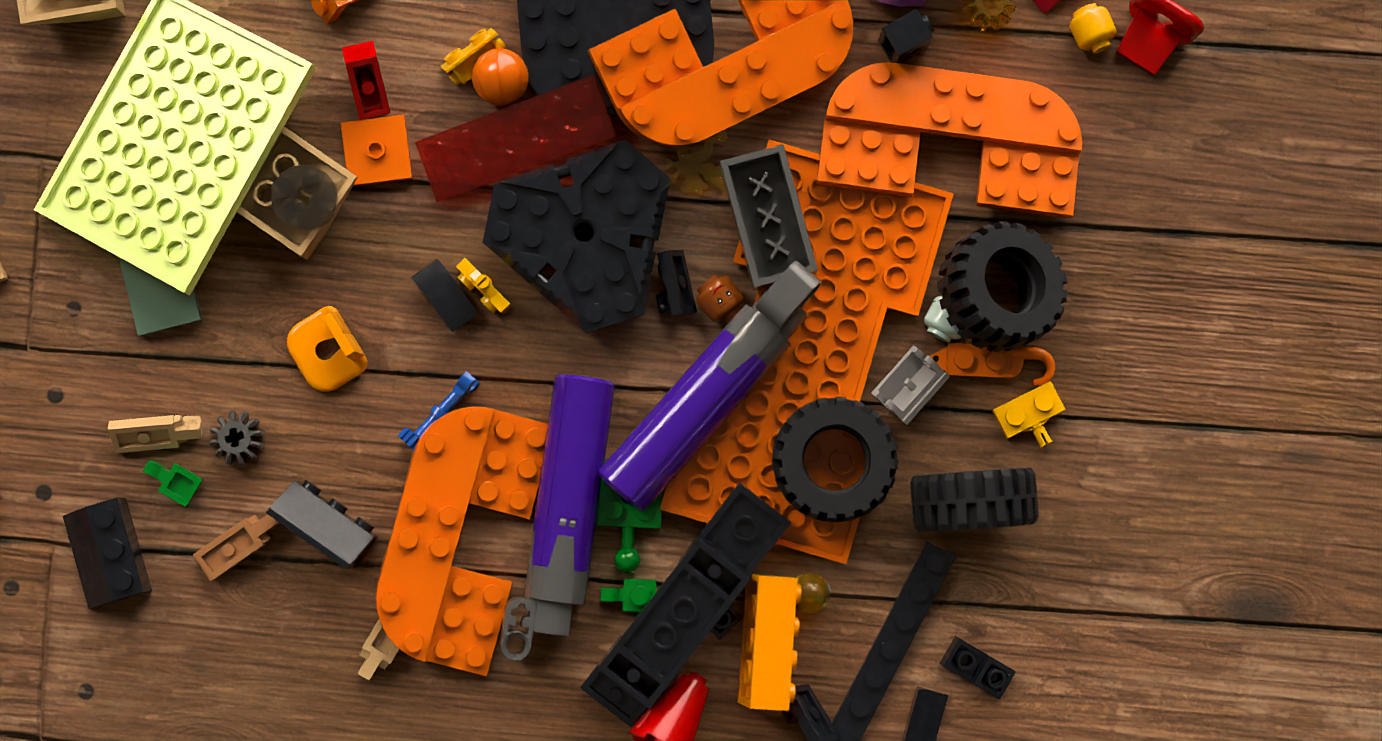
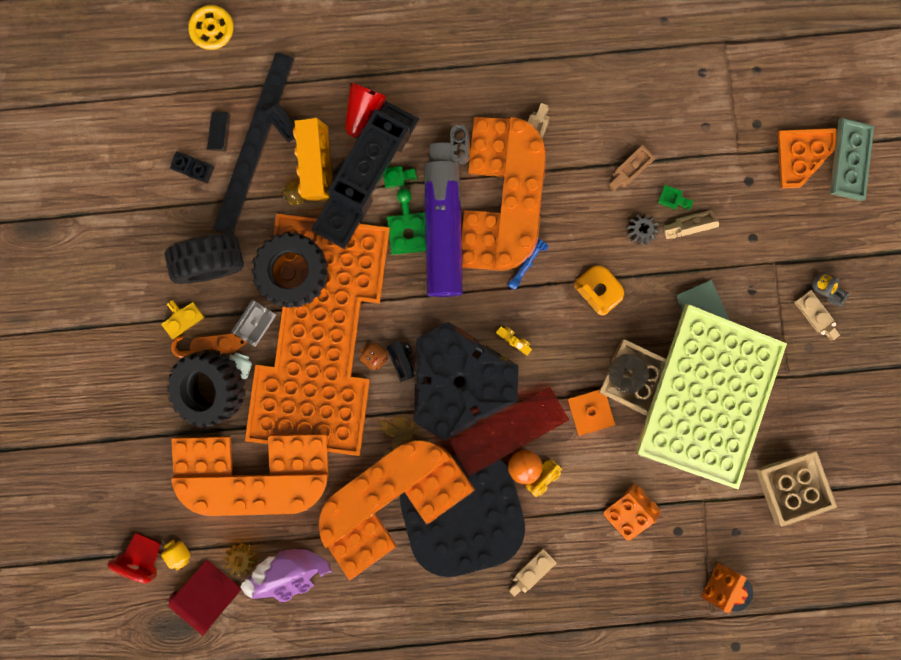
camera: 175 degrees right, 0 degrees up
black slope [63,497,152,609] -> none
slope [266,480,378,570] -> none
red slope [342,41,391,120] -> none
black slope [411,259,478,332] -> none
dark purple piece [598,261,822,511] -> none
dark grey brick [720,145,818,291] -> none
black brick [878,9,934,63] -> none

